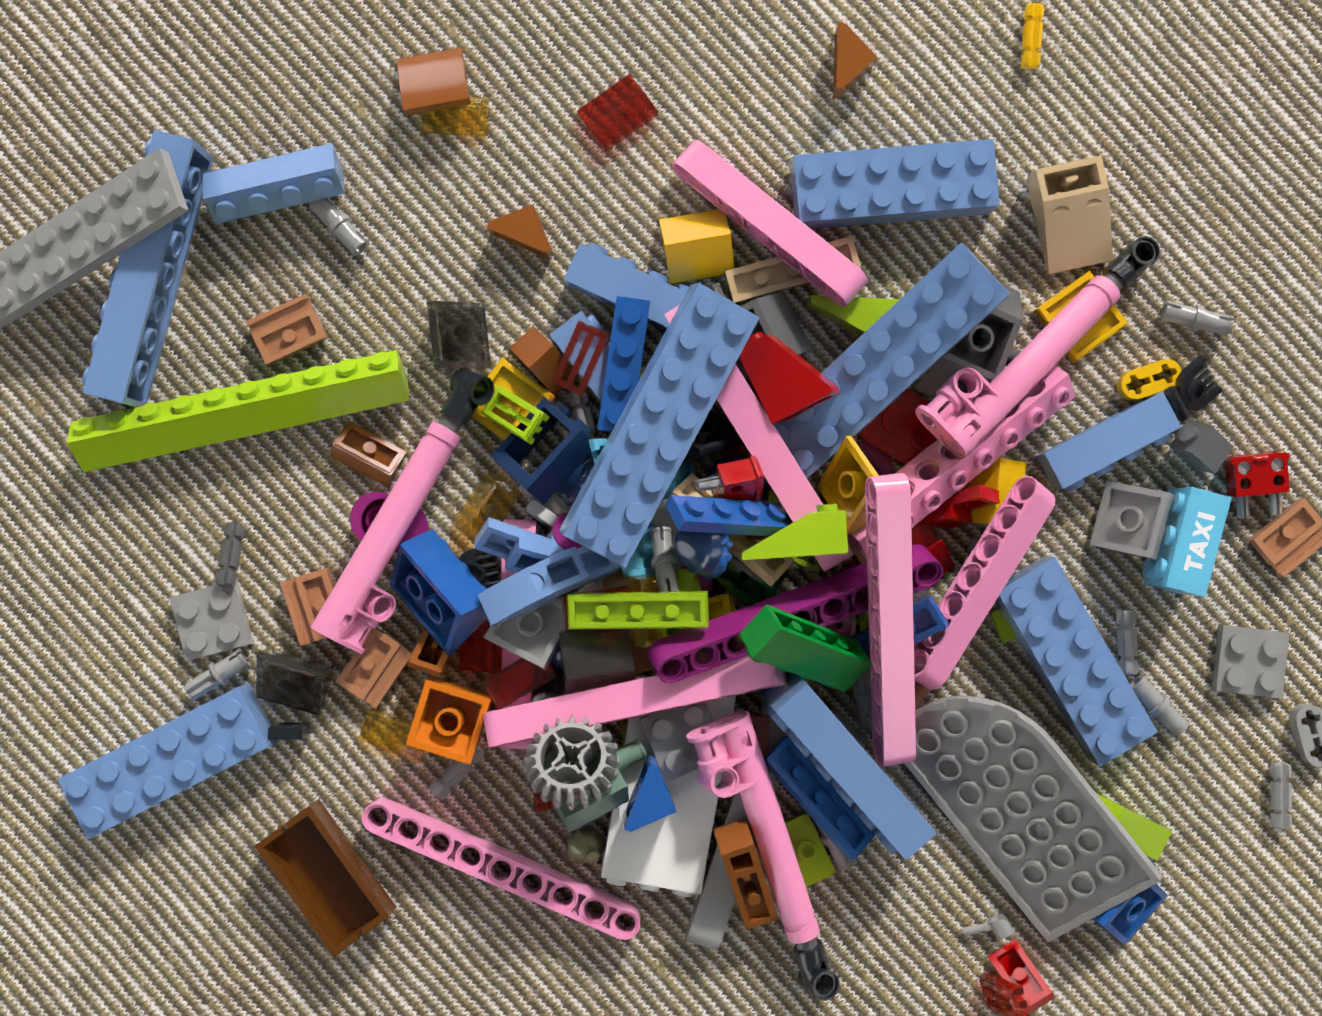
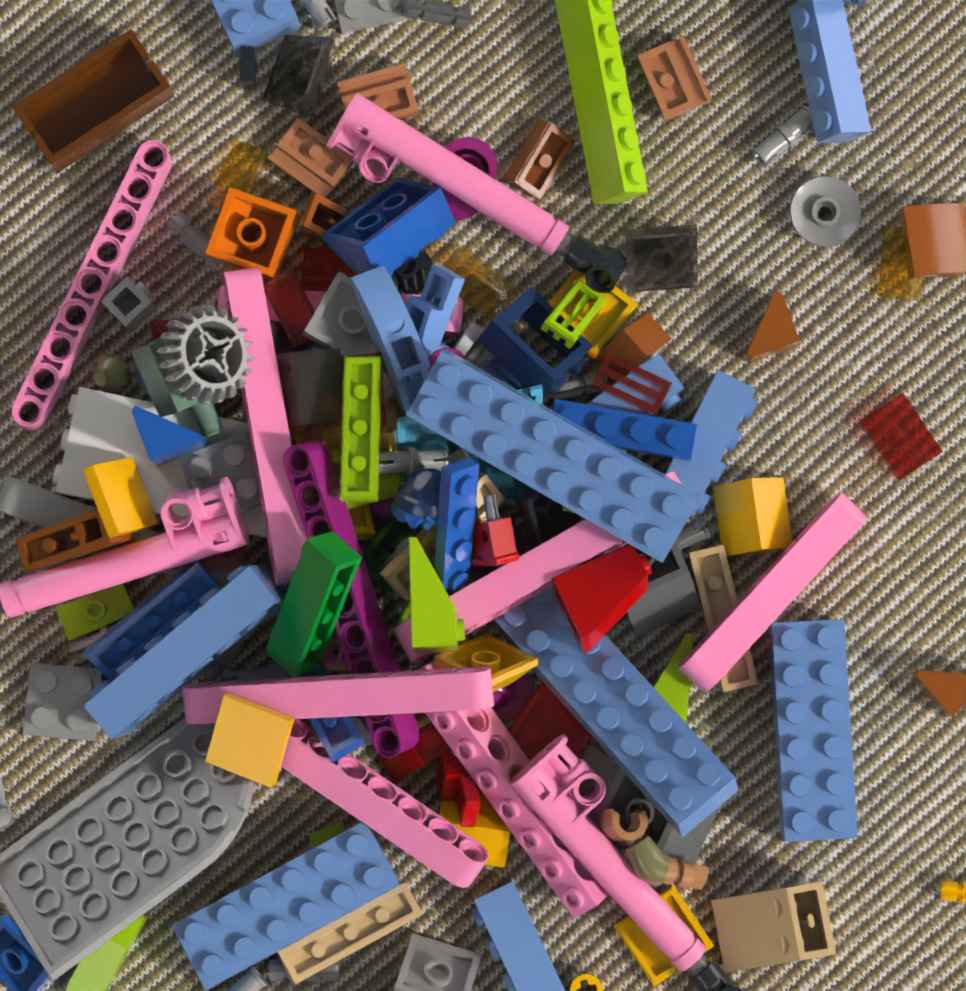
camera: 90 degrees right, 5 degrees down
none -> light grey plate [23,663,103,741]
none -> yellow tile [83,457,159,538]
none -> light grey brick [101,277,156,333]
none -> yellow tile [205,692,295,788]
none -> tan plate [277,882,423,986]
none -> medium nougat piece [600,809,710,890]
none -> light grey dish [790,176,861,247]

